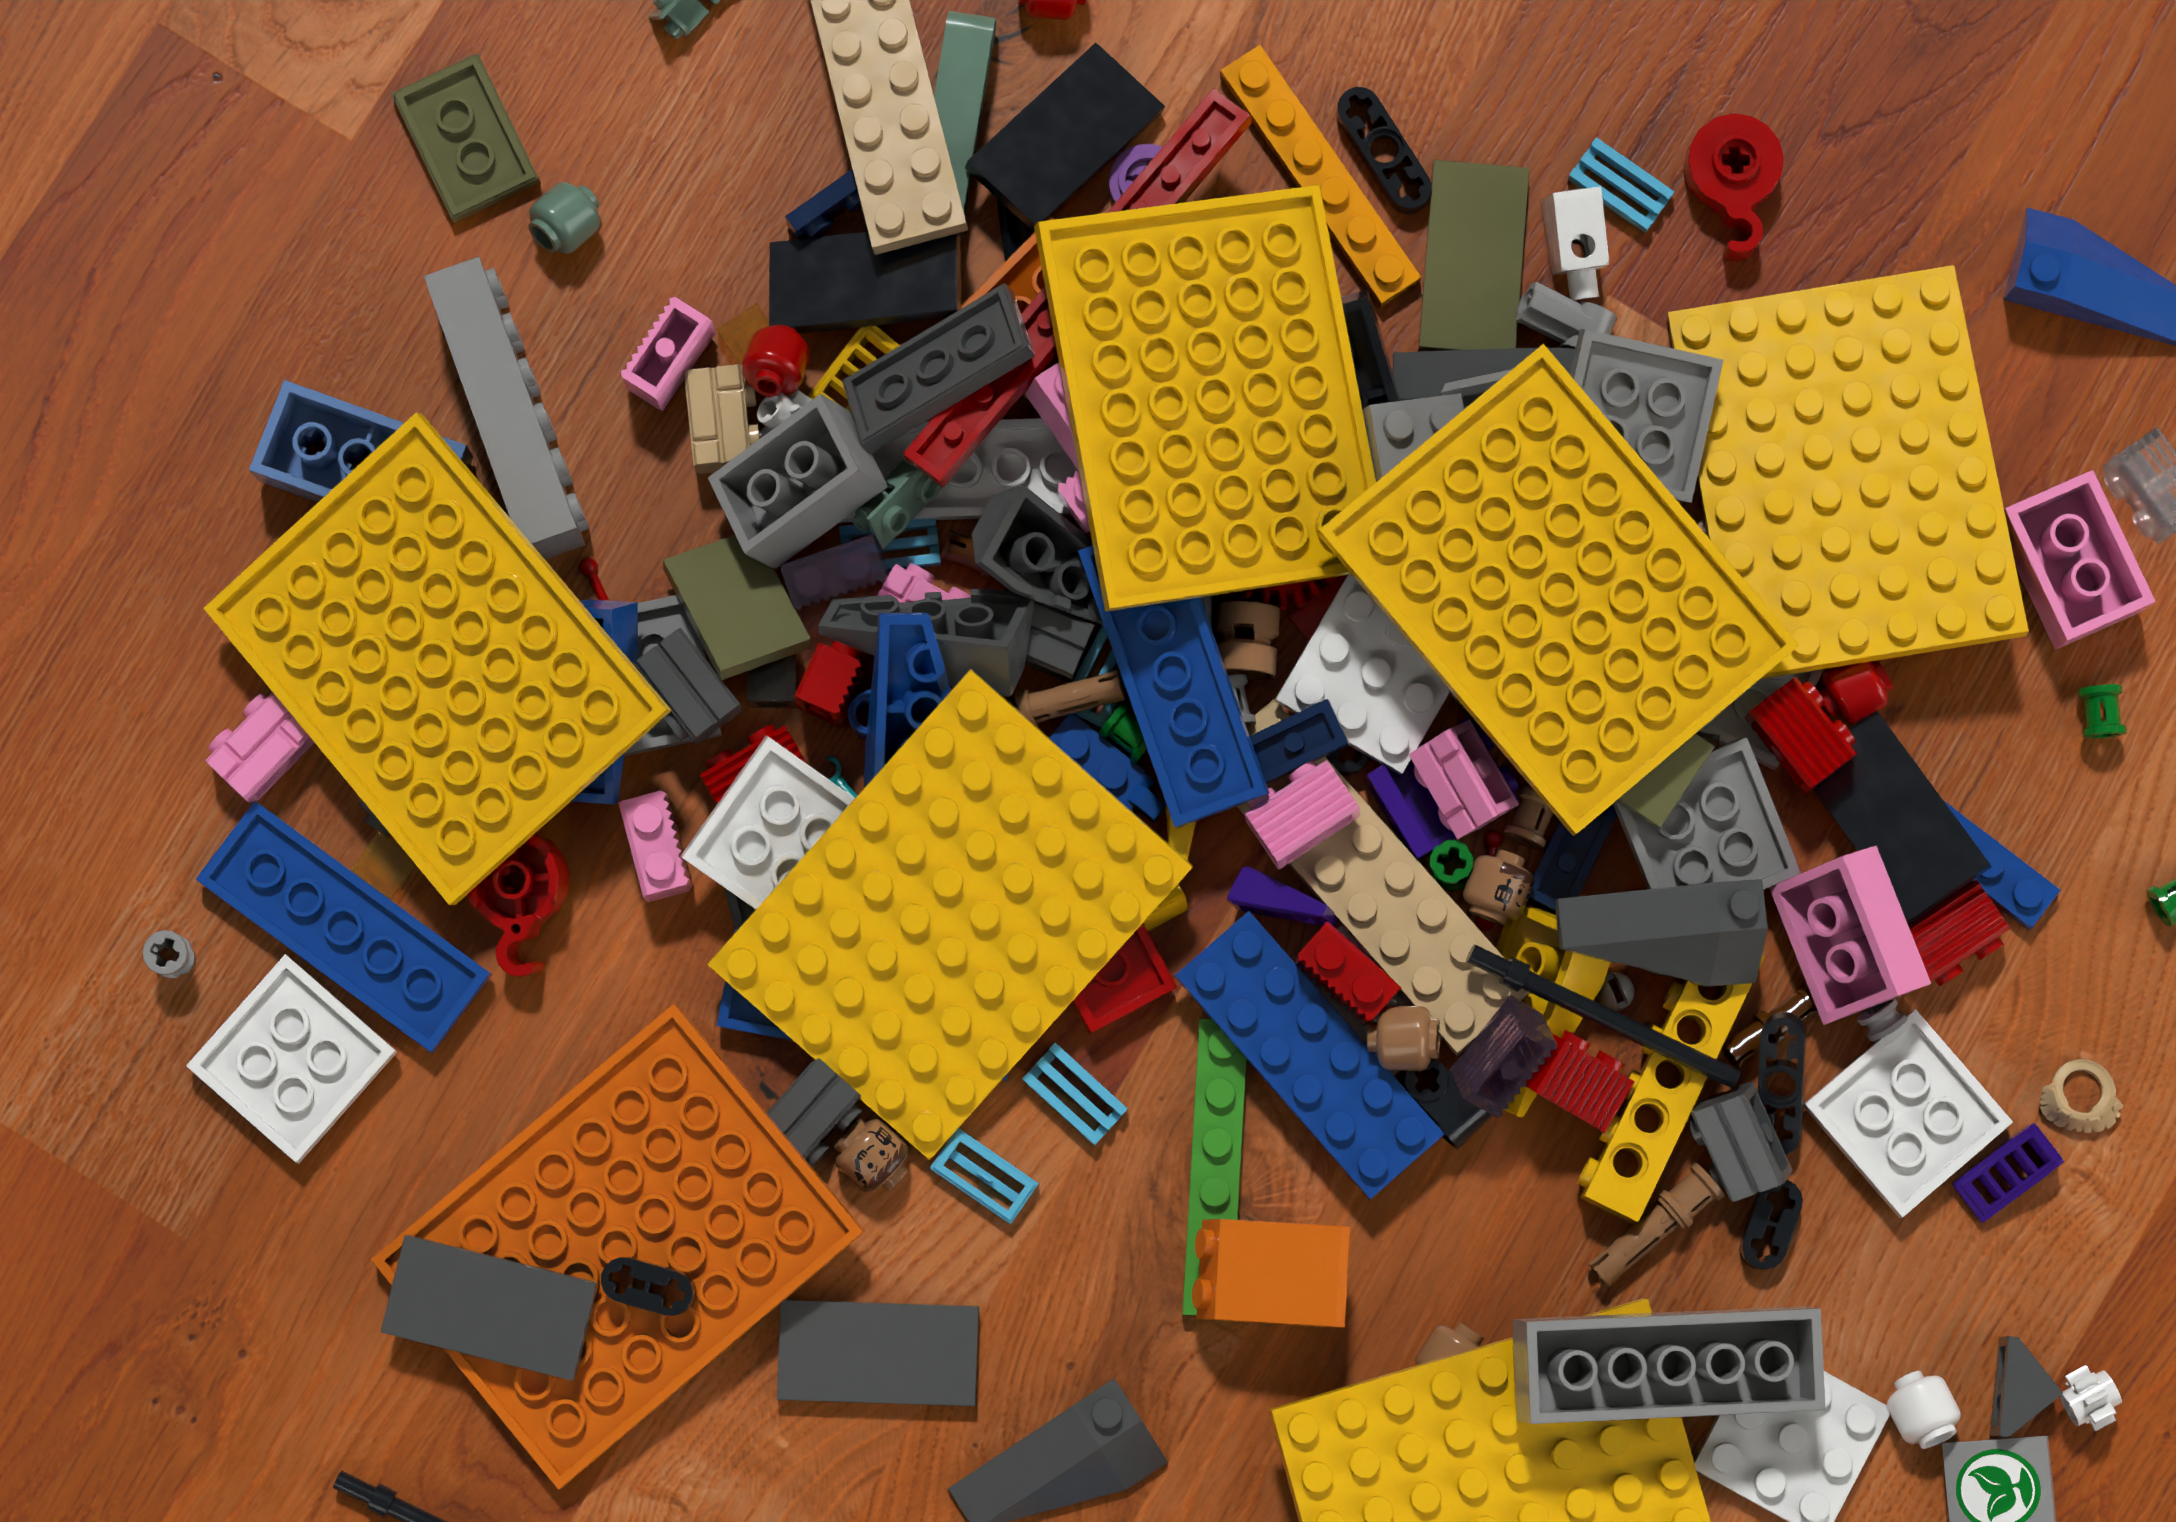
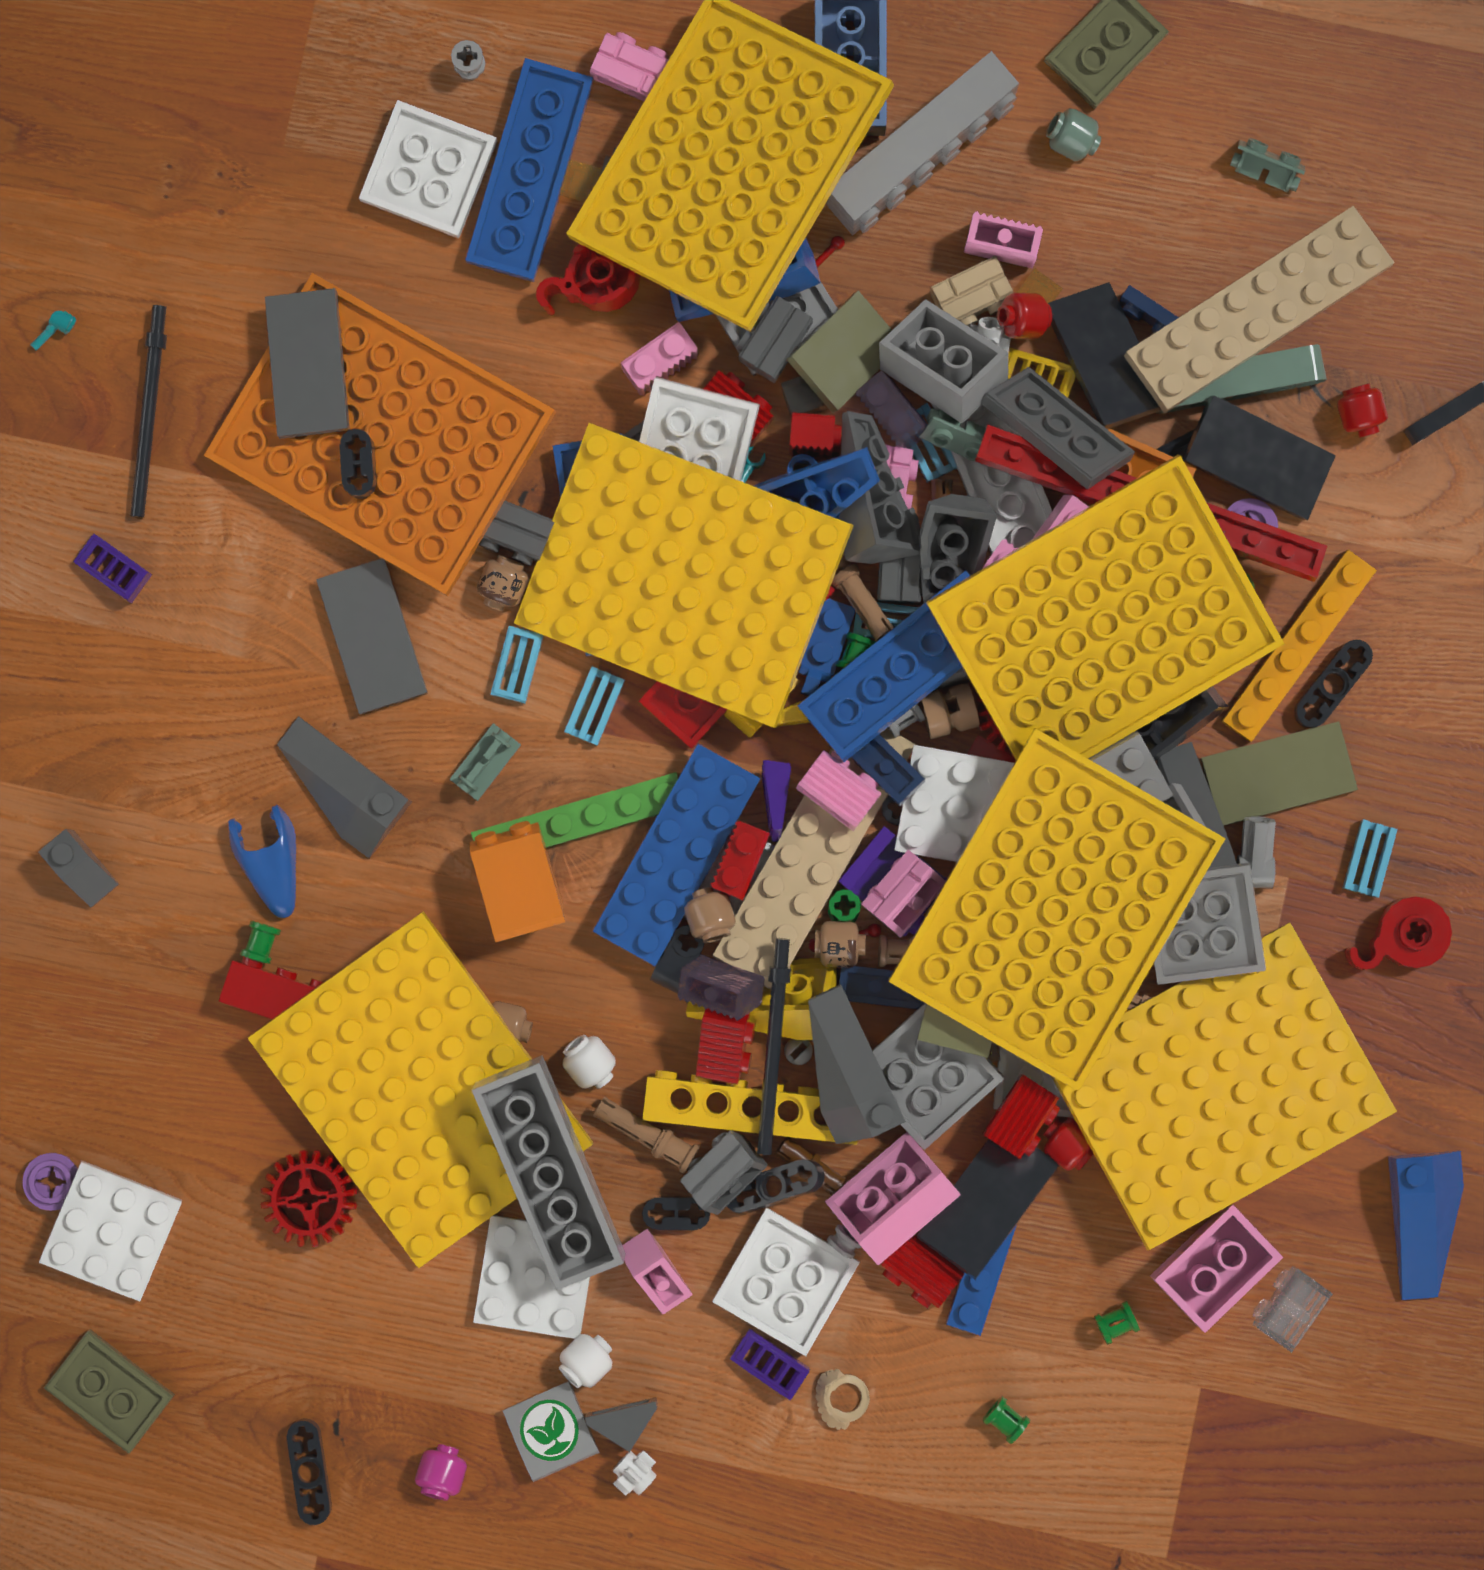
camera: 75 degrees right, 5 degrees up
white torso [1541,186,1609,301] -> none
none -> sand green hinge [450,723,521,801]
none -> white head [563,1035,616,1089]
none -> bright pink slope [622,1229,693,1314]

